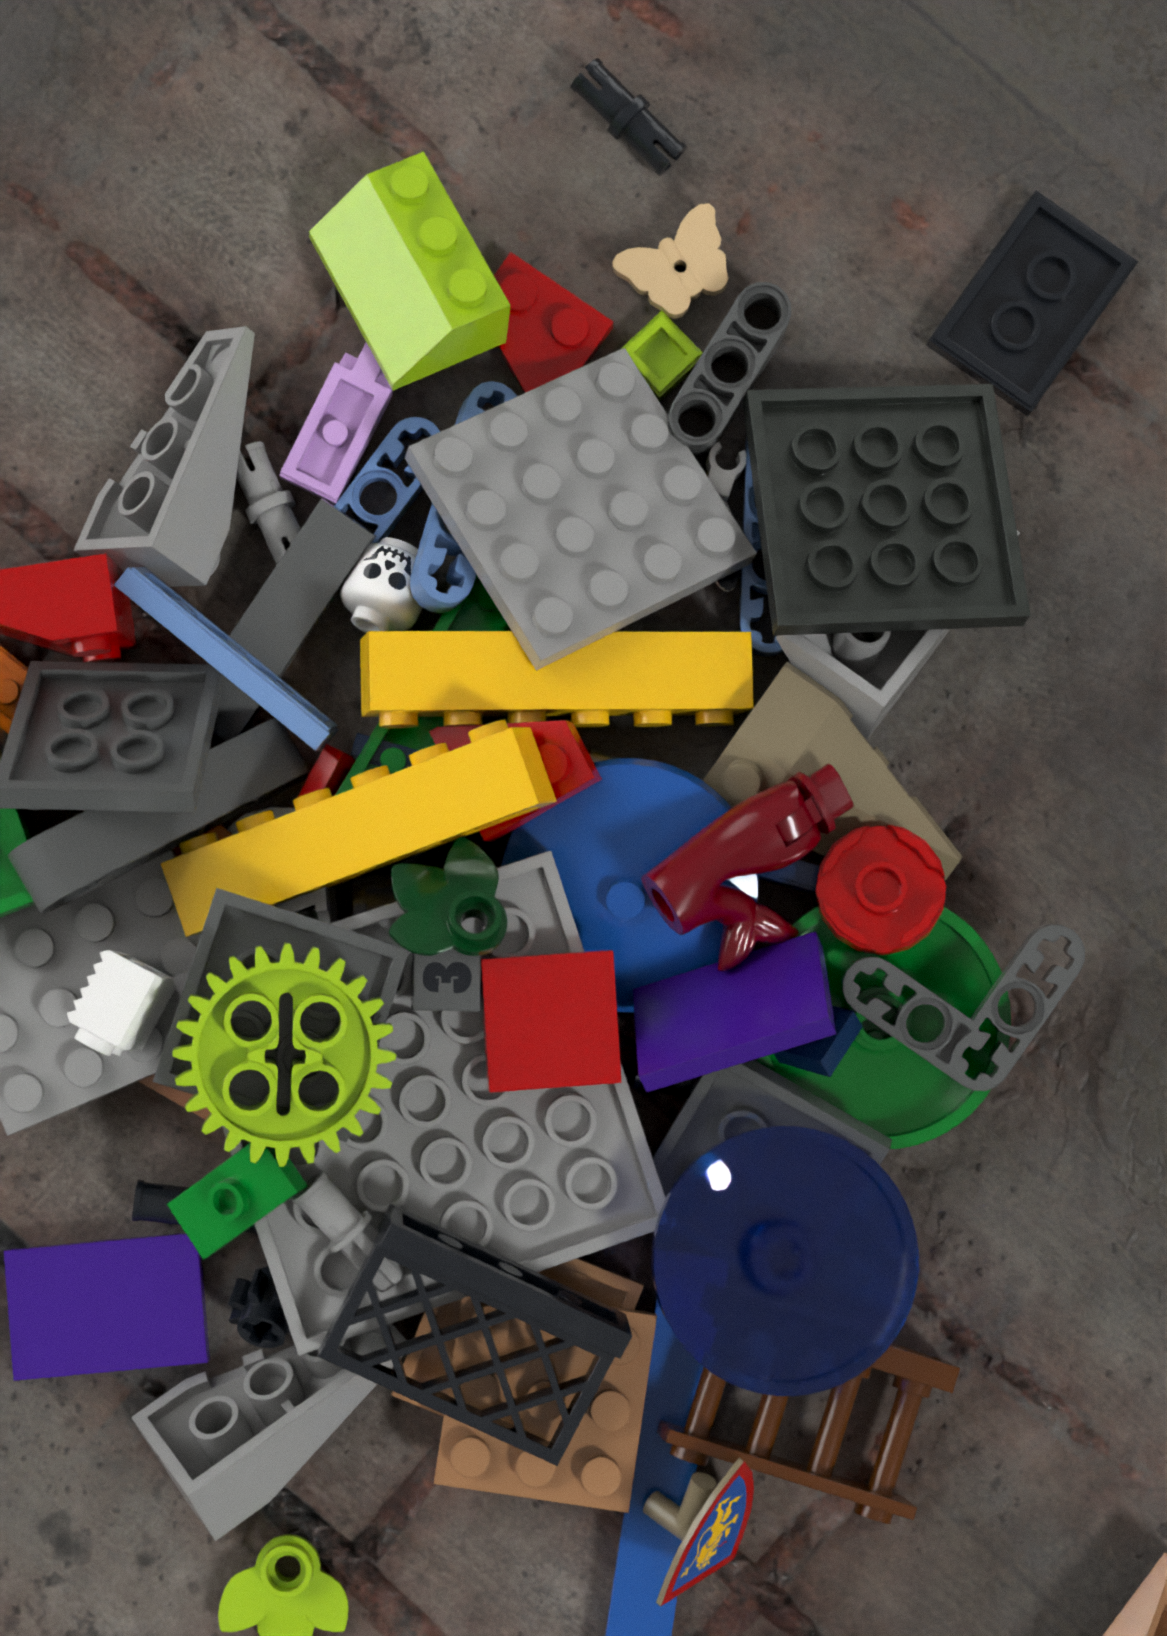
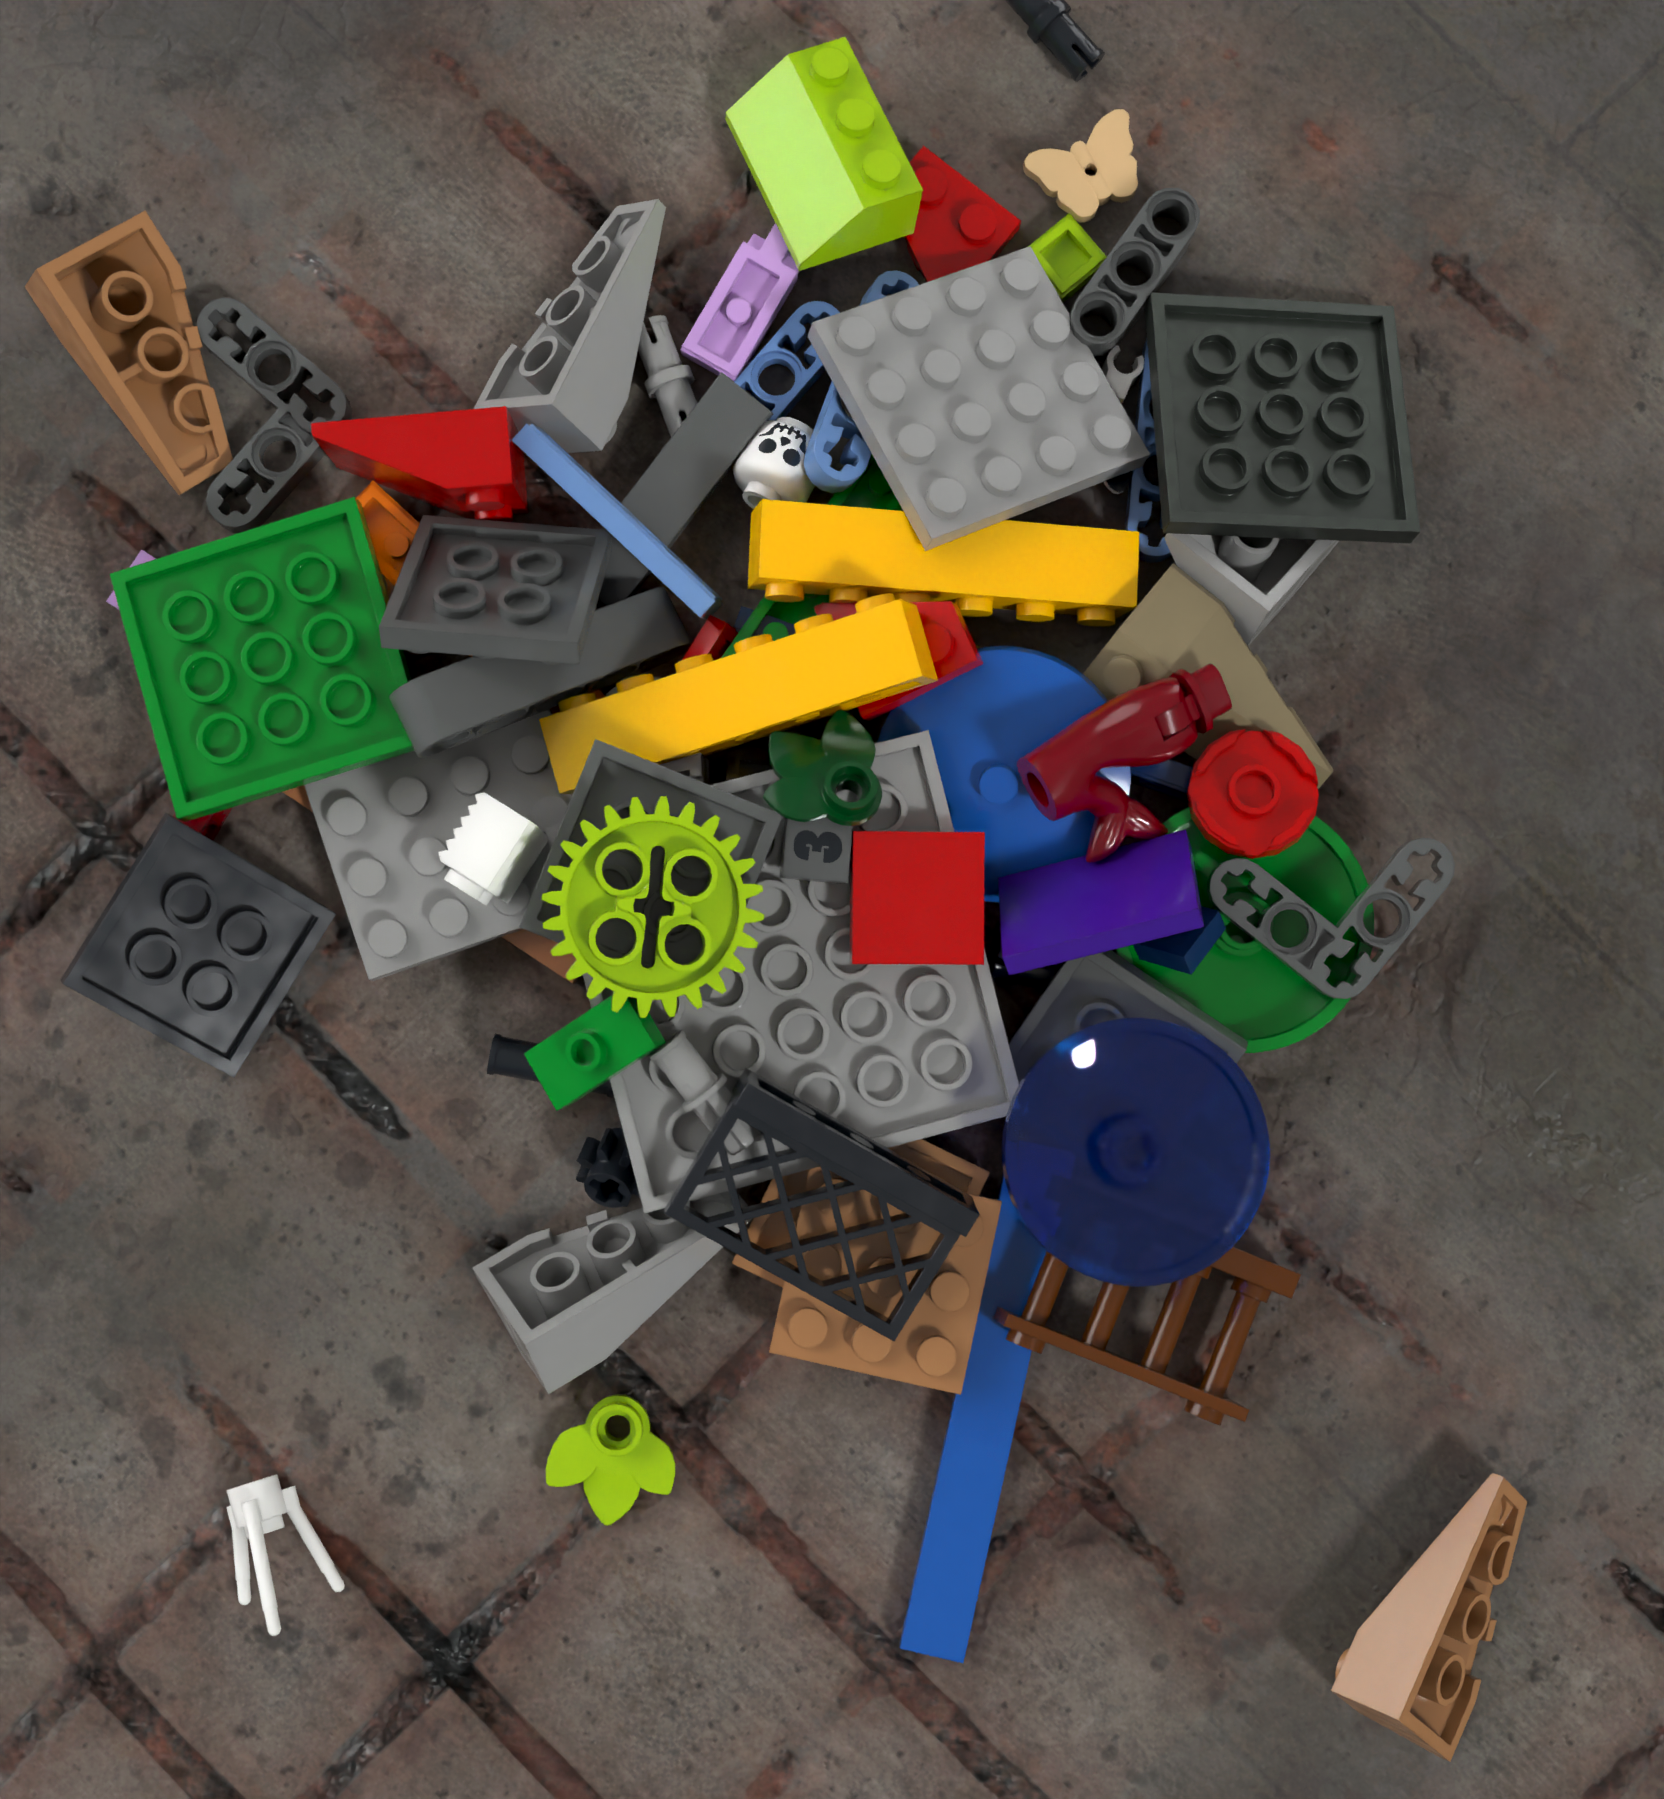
camera: 10 degrees right, 0 degrees up
dark purple tile [4,1233,210,1381] -> none
shield [643,1458,754,1606] -> none
black tile [926,190,1138,417] -> none

